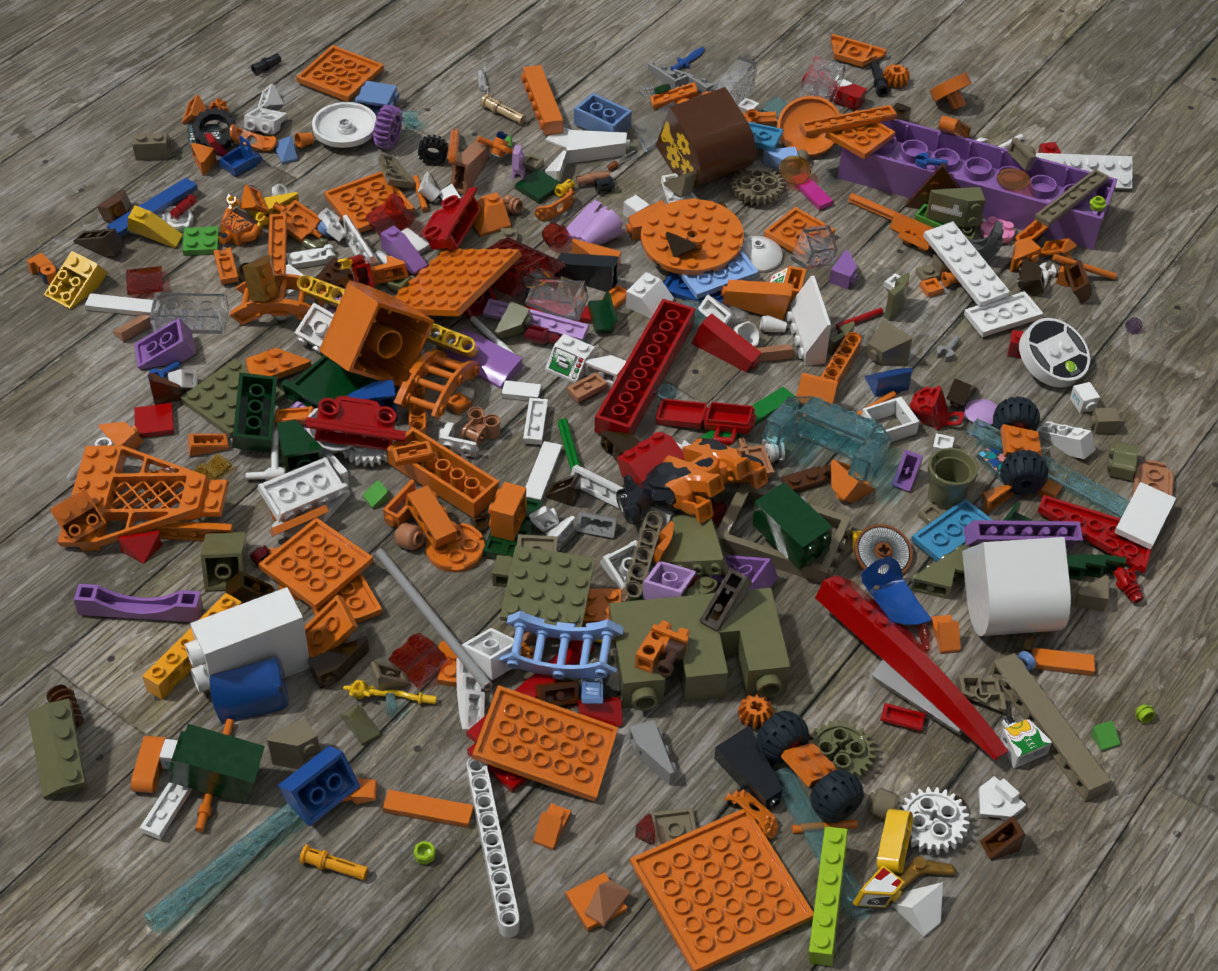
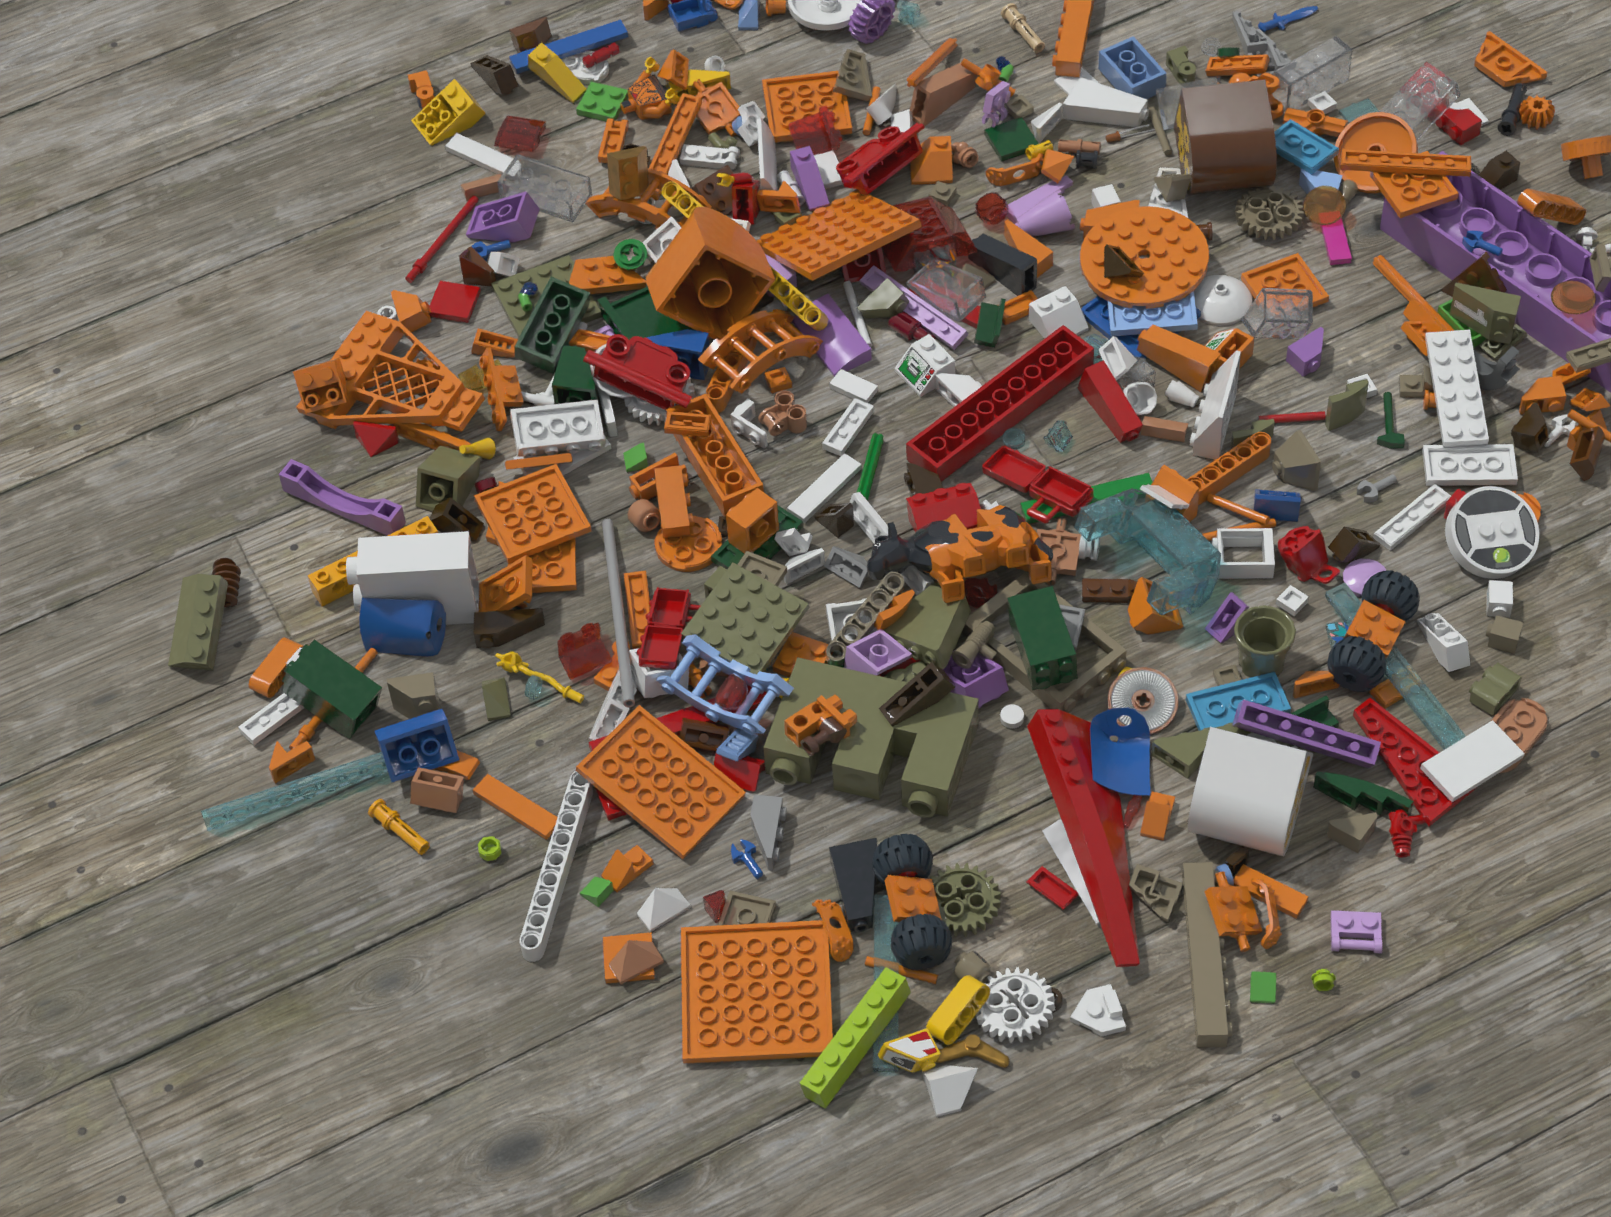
camera: 30 degrees right, 5 degrees up
dark tan slope [370,661,410,691] -> none
black tyre [418,134,448,166] -> none
nougat plate [567,372,607,403] -> none
orange gear [738,694,774,731] -> none
orange tile [919,278,944,298] -> none
bright pink plate [980,216,1015,245] -> none
reddish brown slope [980,816,1025,860] -> none
torso [1000,716,1052,769] -> none
none -> orange slope [269,741,315,784]
none -> red bar [405,195,479,283]
none -> nougat brick [410,767,464,813]
none -> yellow cone [459,438,496,460]
none -> orange bracket [479,348,524,431]
none -> arm [518,282,538,311]
none -> bright green slope [580,877,614,907]
none -> green gear [614,239,647,271]
none -> orange tile [624,571,651,649]
none -> red piece [637,587,701,669]
none -> white slope [637,888,691,932]
none -> clear red hair [715,674,748,711]
none -> blue bar [731,839,763,879]
none -> dark tan piece [952,621,997,669]
none -> white tile [1000,705,1024,728]
none -> orange slope [1041,149,1074,184]
none -> clear light blue tile [1043,421,1073,452]
none -> white piece [1140,484,1190,510]
none -> dark tan bar [1148,107,1172,156]
none -> olive leg [1166,46,1196,86]
none -> orange plate [1204,872,1262,952]
none -> orange bar [1207,493,1270,525]
none -> orange piece [1251,878,1282,949]
none -> lavender plate [1330,910,1382,953]
none -> white tile [1373,484,1451,551]
none -> dark green piece [1377,392,1405,449]

